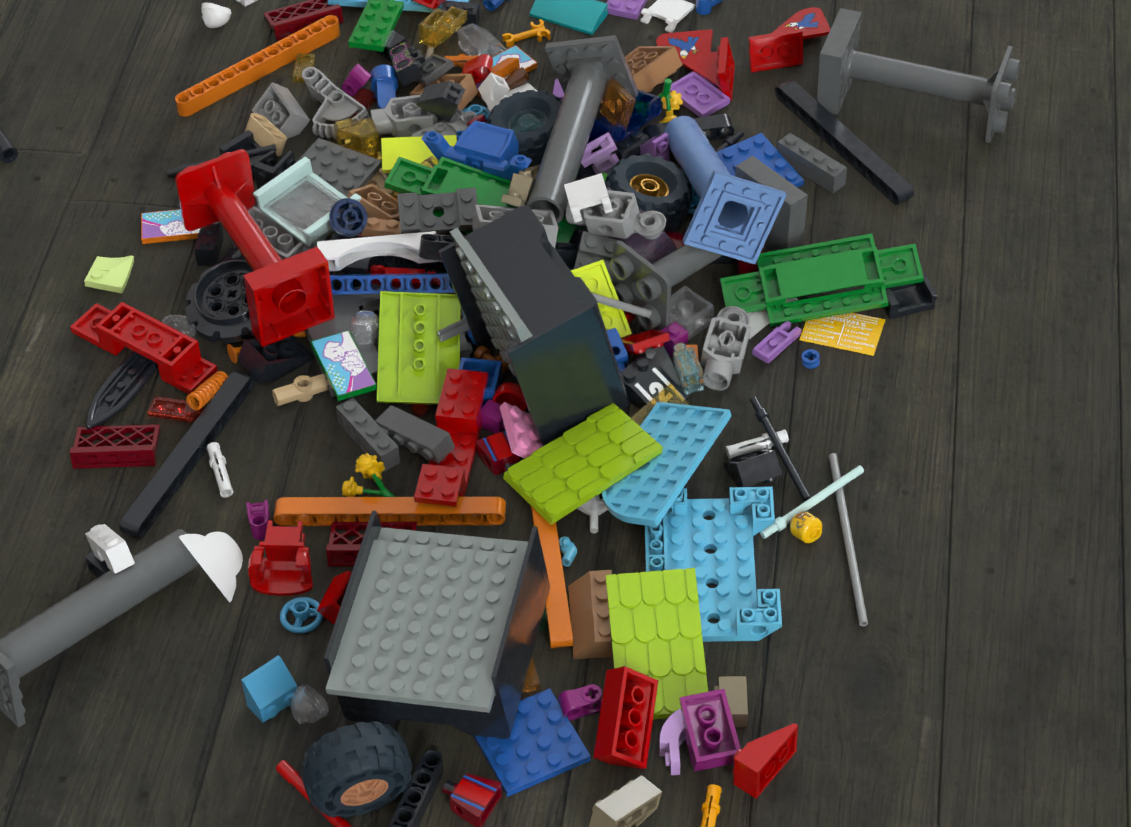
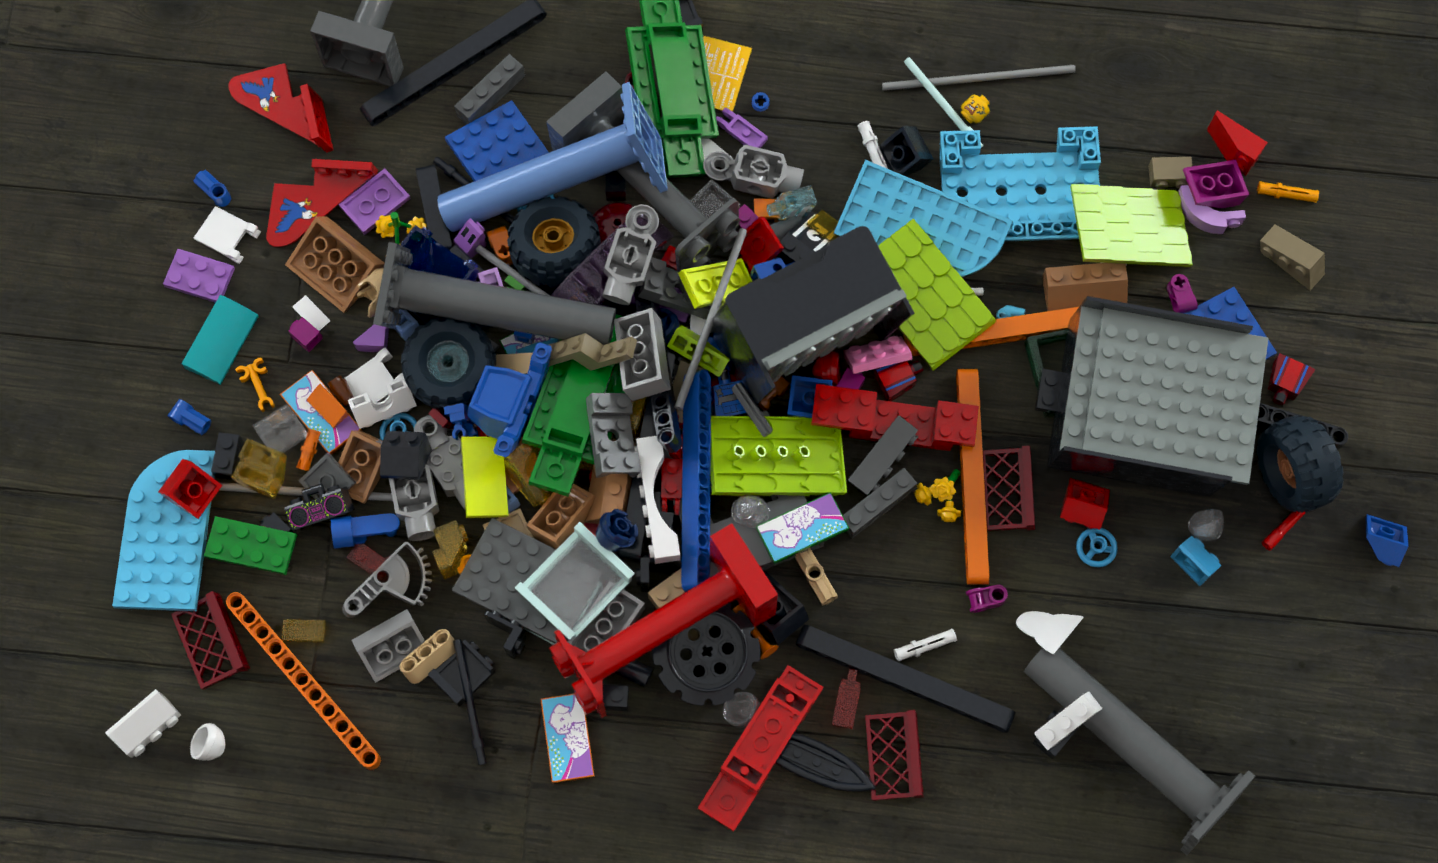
camera: 95 degrees left, 25 degrees up
yellowish green plate [84,256,134,293] -> none
orange piece [186,371,229,410] -> none
red piece [248,520,313,596] -> none
magenta piece [342,64,372,96] -> none
red beam [462,54,493,84] -> none
white flag [564,173,613,223] -> none
red slope [593,666,659,769] -> none
clear orange tile [600,79,636,132] -> none
black bar [750,396,811,502] -> none

